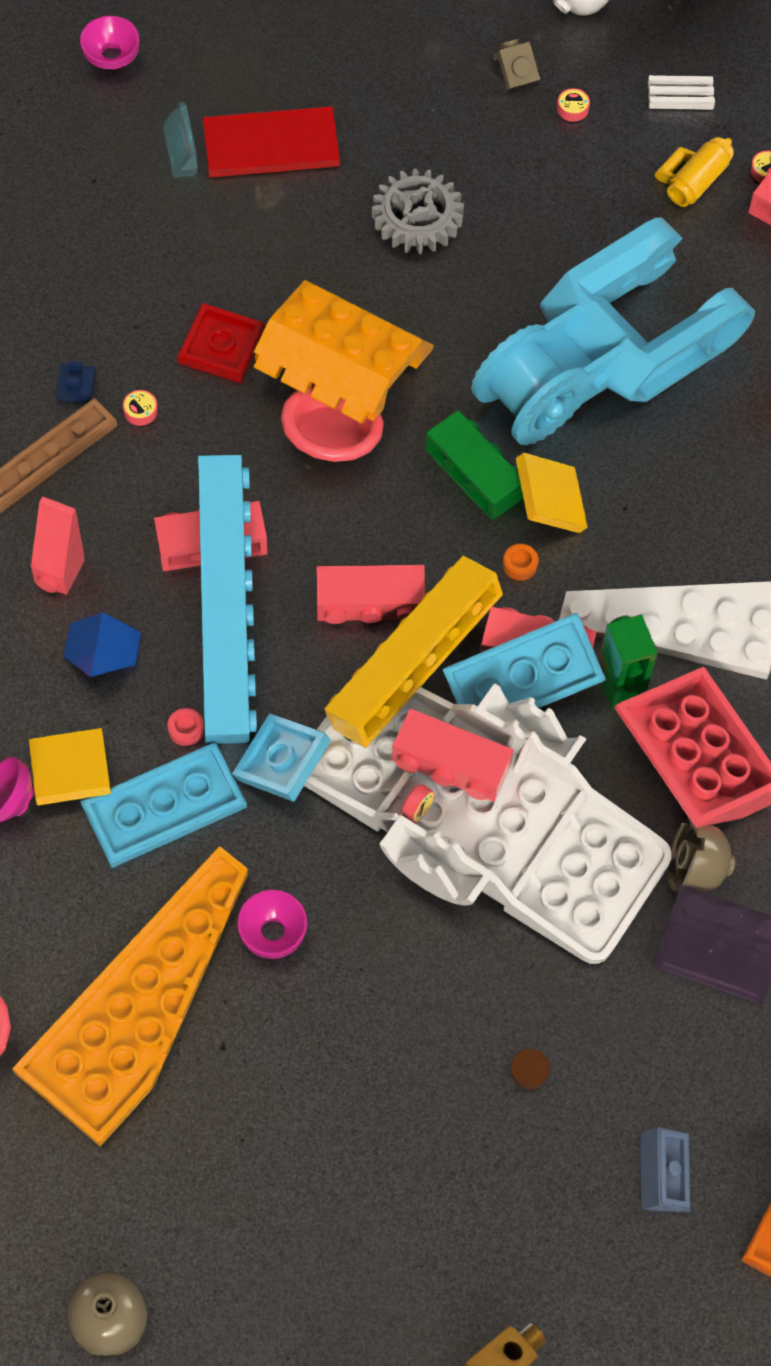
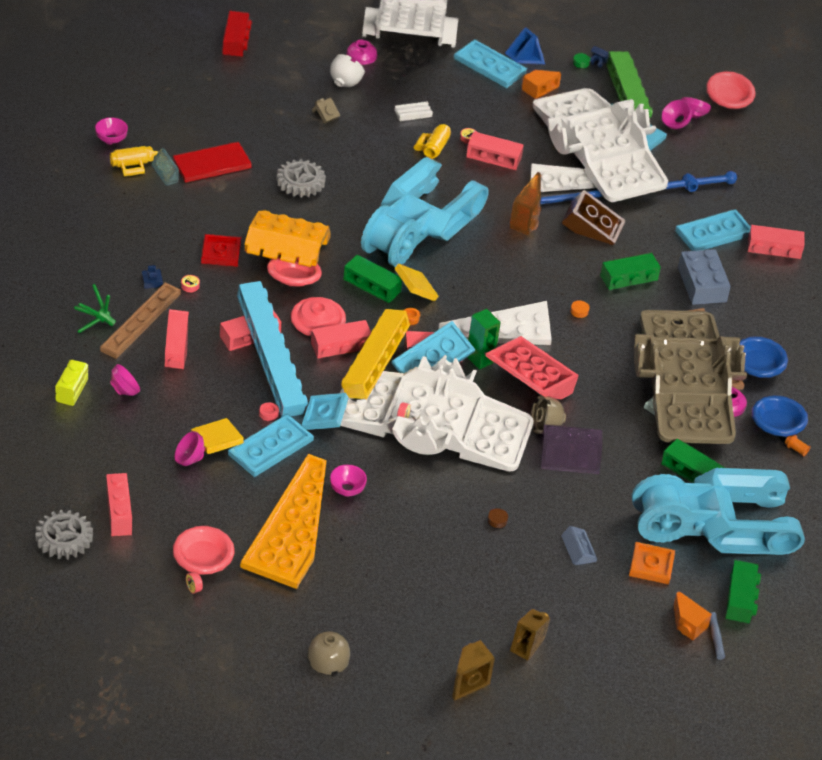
camera: 20 degrees left, 20 degrees down
blue slope [64,612,141,677] -> none
coral brick [392,709,514,802] -> none
tile [557,88,590,122] -> none
none -> yellow piece [110,146,159,177]
none -> coral piece [291,297,346,337]

